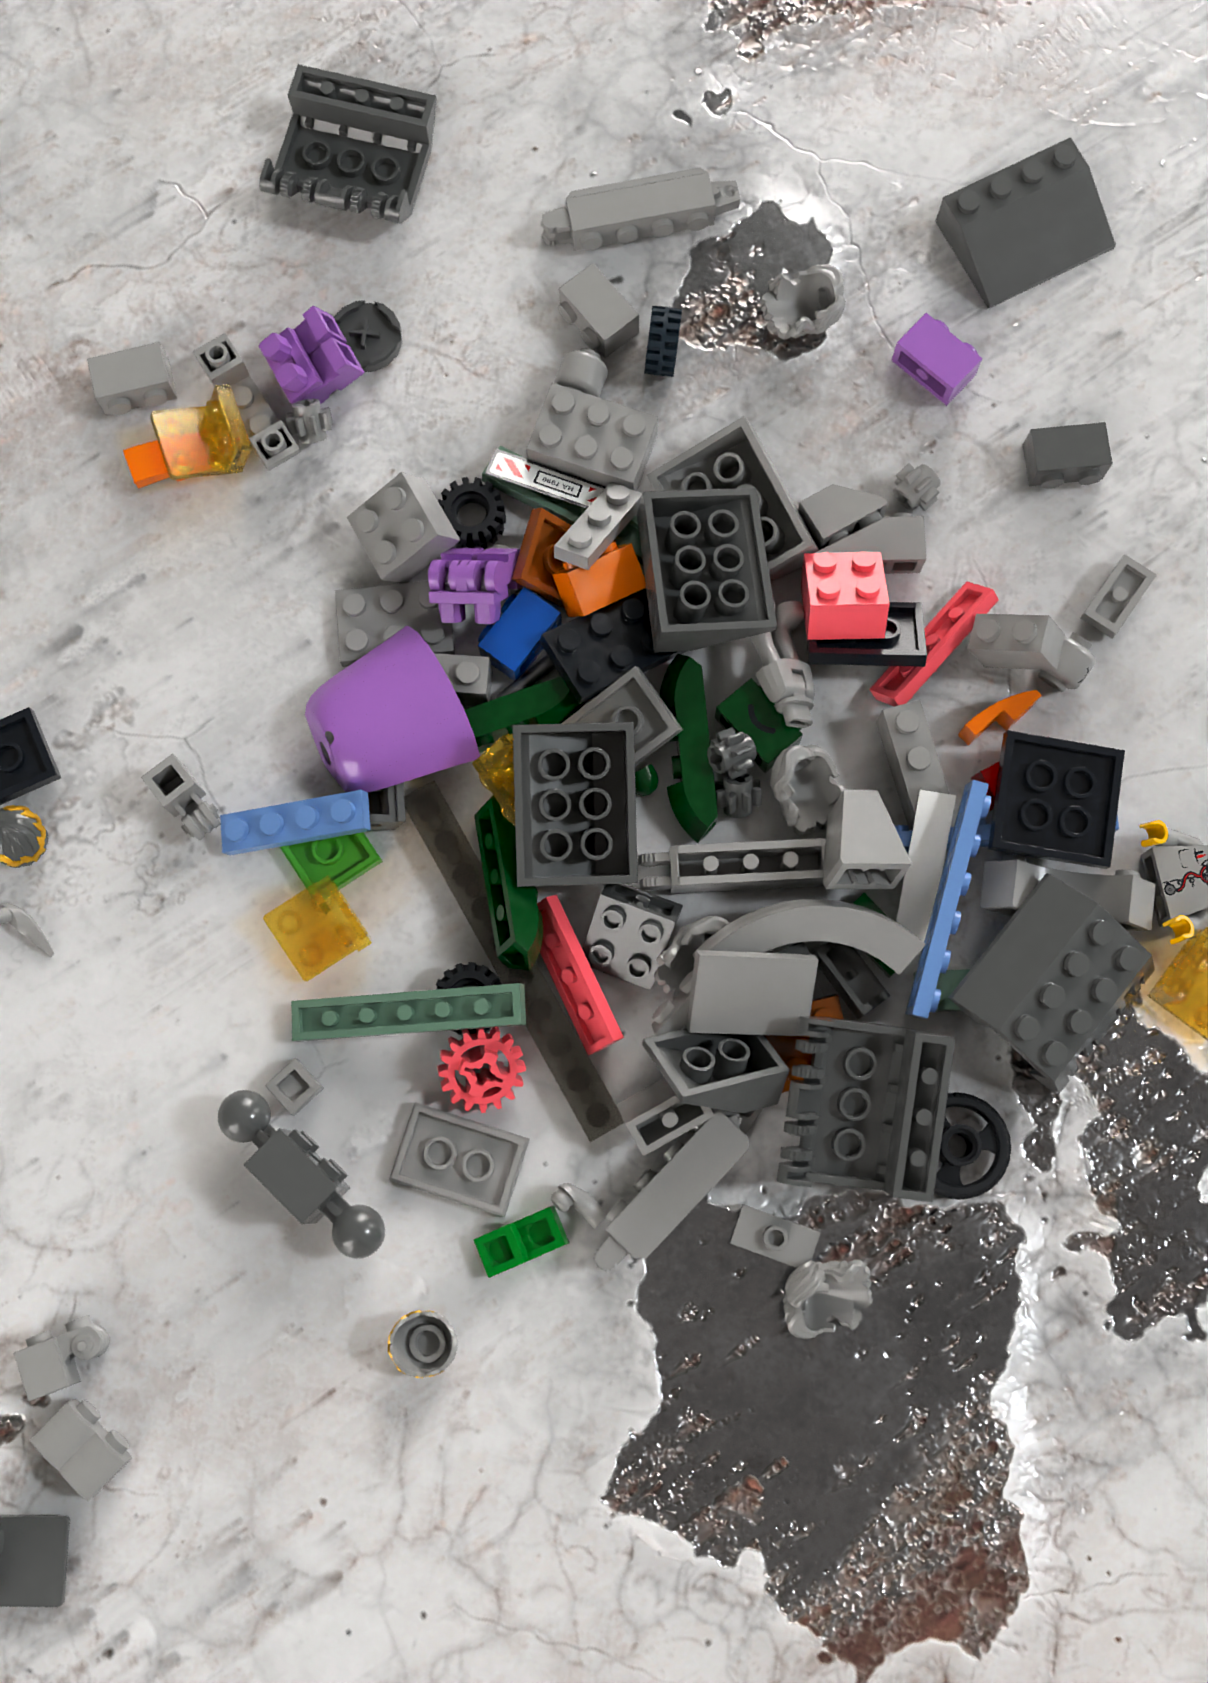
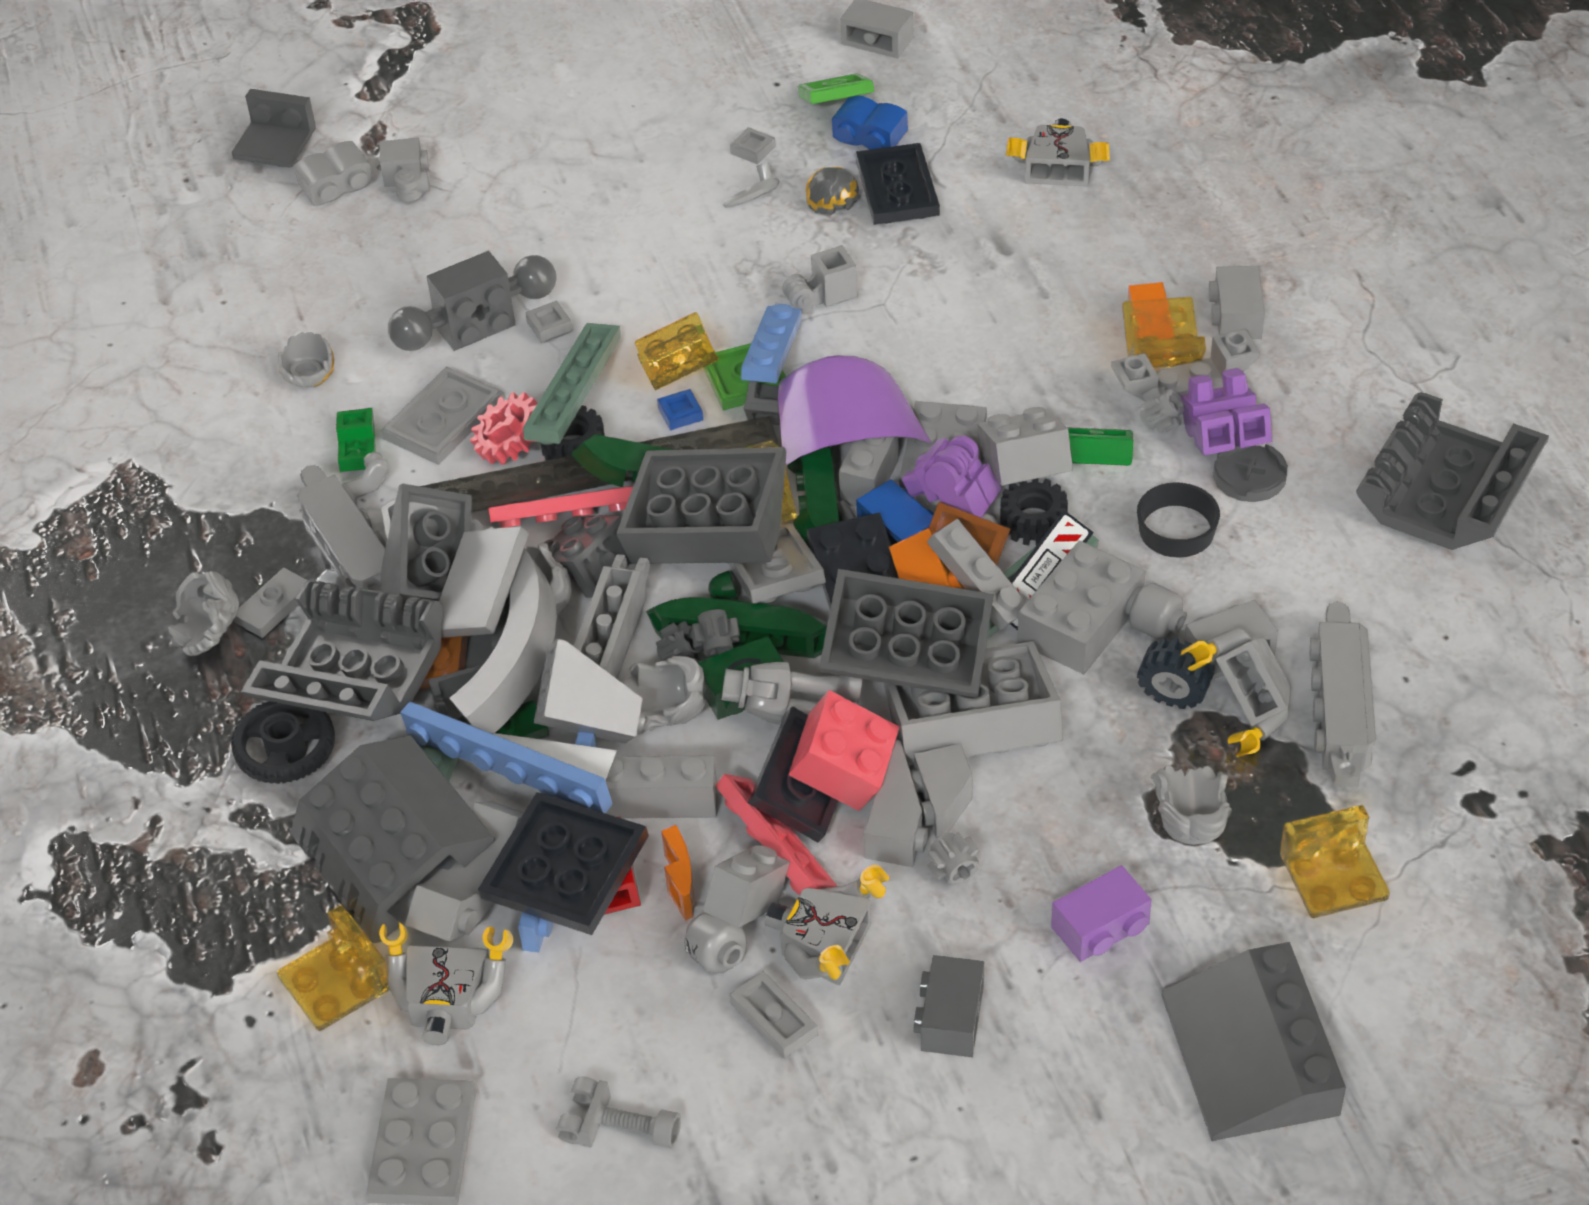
camera: 105 degrees right, 30 degrees down
none -> blue tile [657,389,704,431]
none -> light grey torso [765,864,889,986]
none -> green slope [1067,427,1133,466]
none -> black tyre [1137,482,1220,558]
none -> light grey torso [1181,628,1291,757]
none -> clear yellow bracket [1280,805,1390,918]

